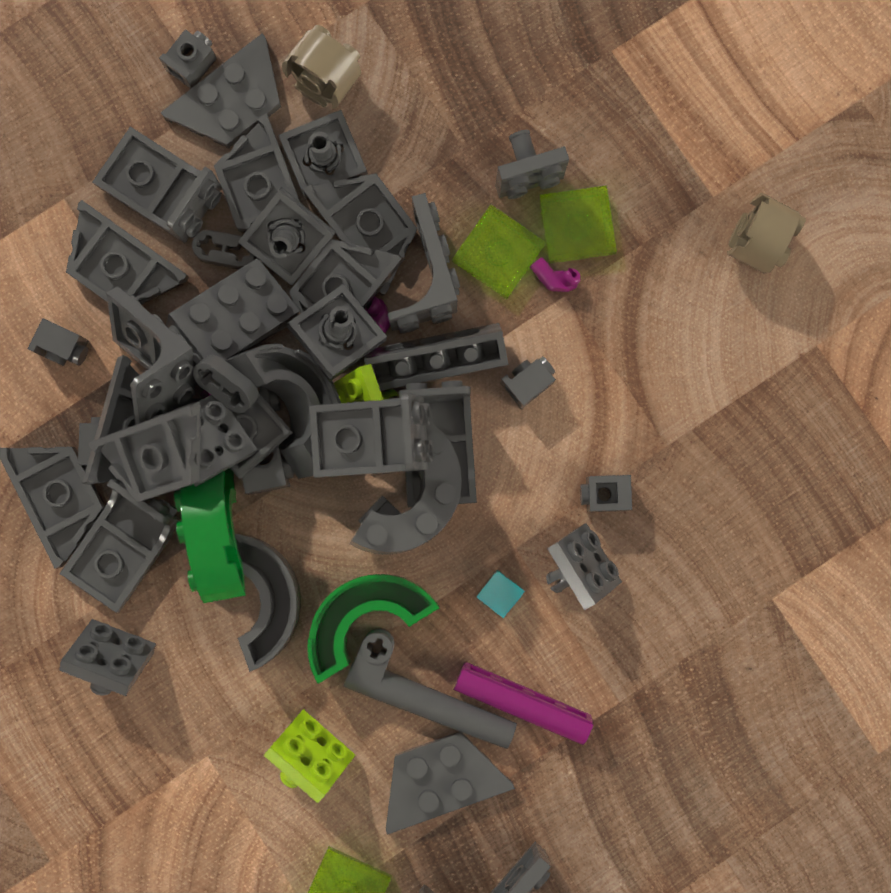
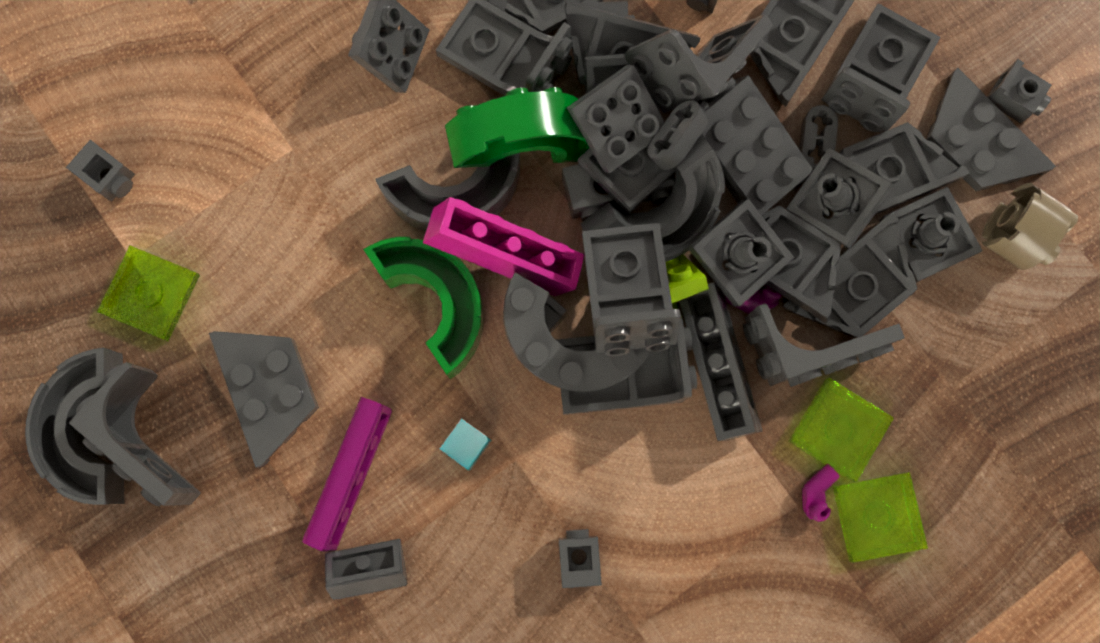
camera: 85 degrees right, 5 degrees down
dark grey wing [88,402,201,502] -> none
lime plate [263,709,355,803] -> none
dark grey axle [343,628,517,749] -> none
dark grey plate [495,130,569,199] -> none
dark grey brick [500,356,556,409] -> none
dark grey plate [546,523,622,610] -> none
none -> dark grey slope [325,539,408,600]
none -> dark pink brick [423,197,585,296]

